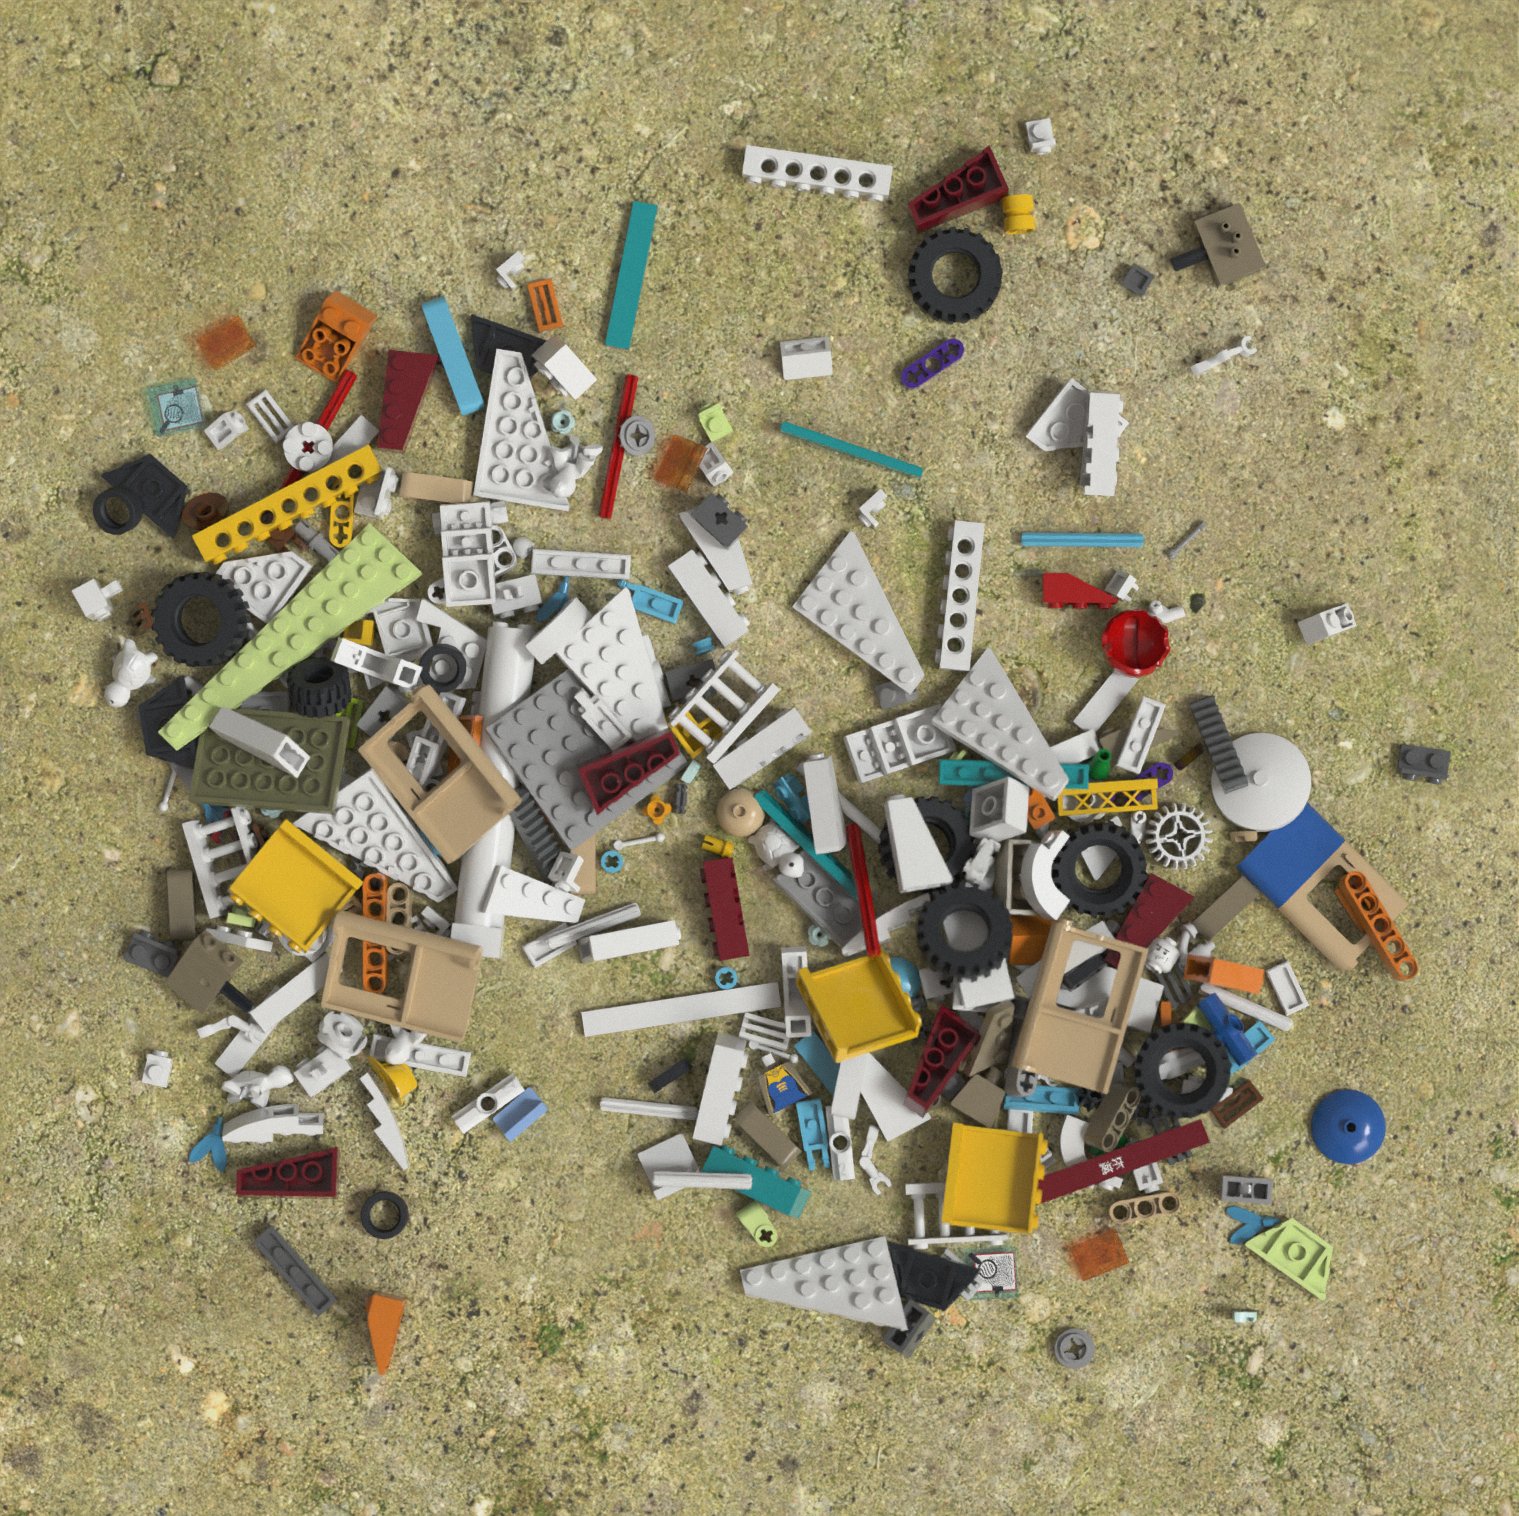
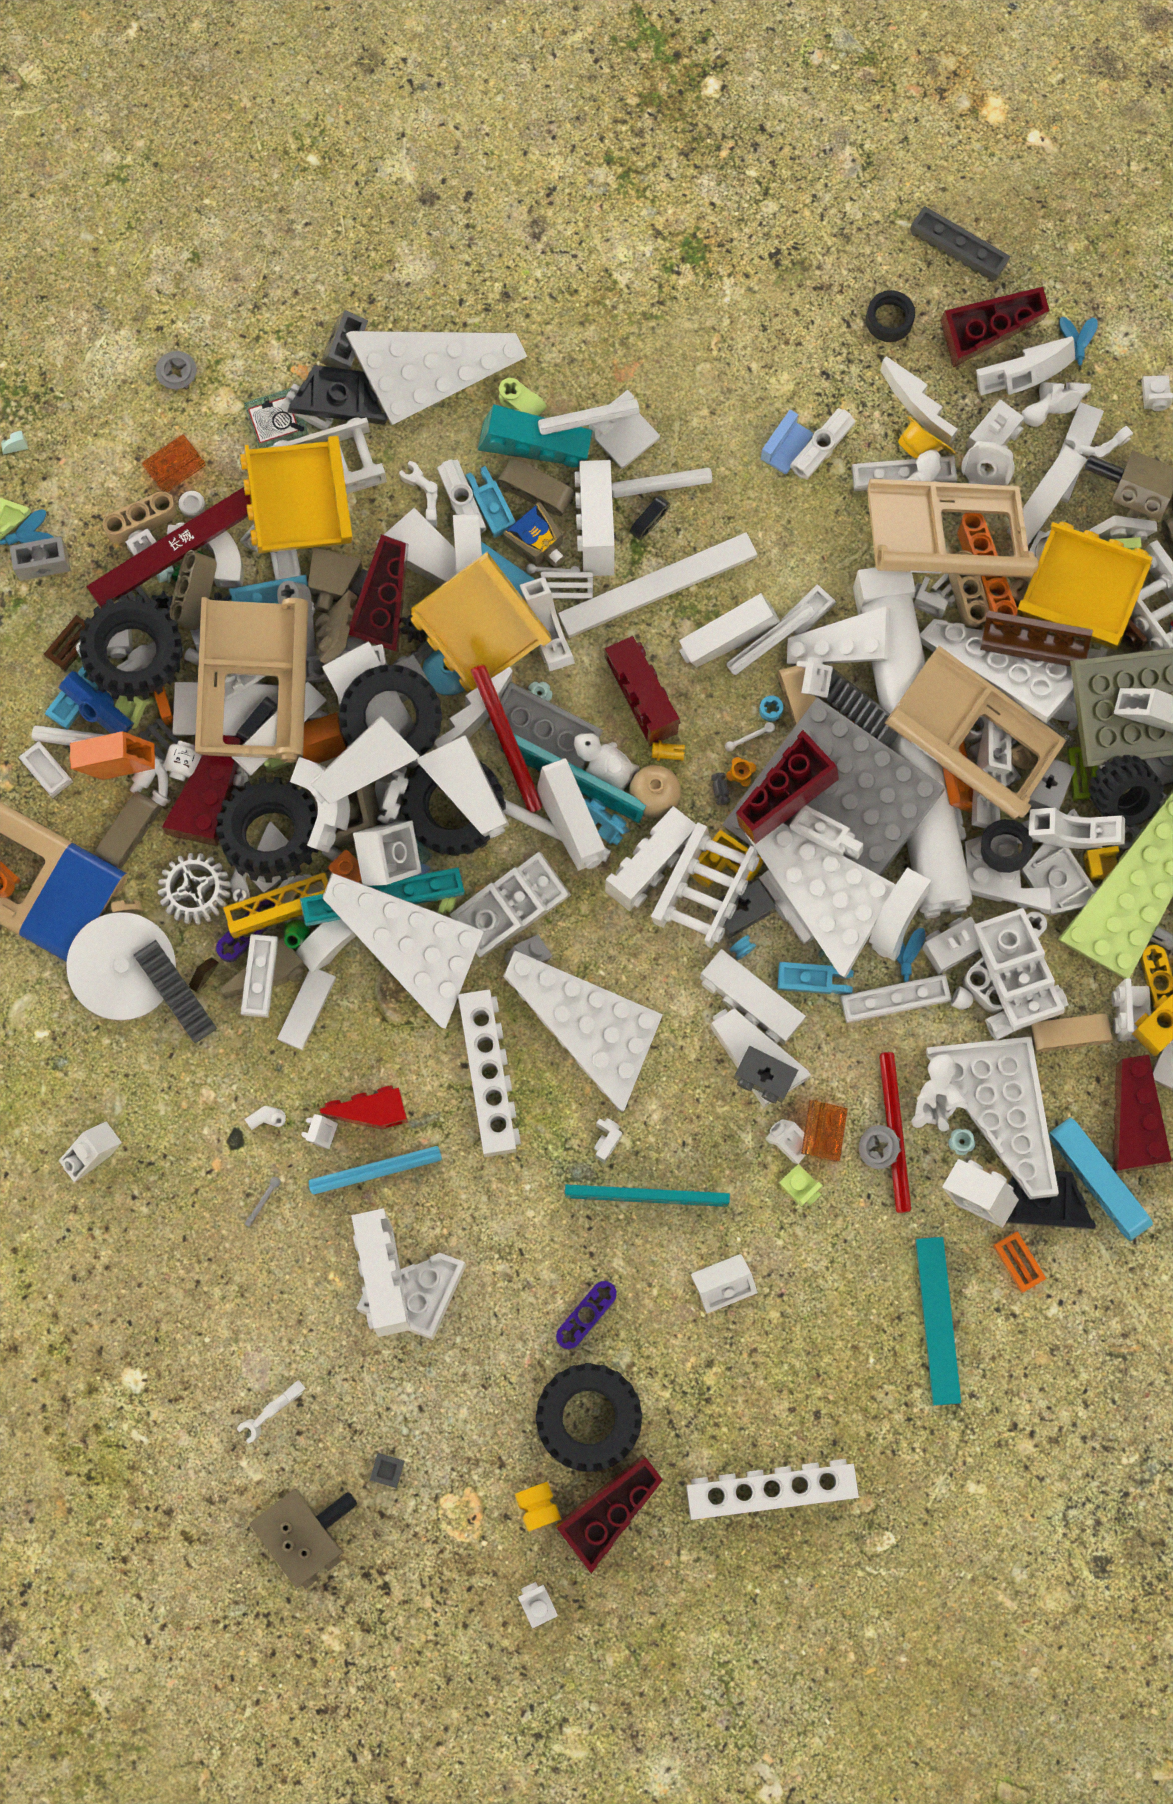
camera: 165 degrees right, 10 degrees down
orange slope [365,1291,407,1375] -> none
white bracket [496,251,526,291] -> none
light aqua tile [681,759,701,785] -> none
medium azure bush [715,967,737,989] -> none
red piece [1101,609,1171,678] -> none
none -> white tile [179,491,206,518]
none -> white slope [310,716,420,804]
none -> reddish brown fence [980,611,1093,667]

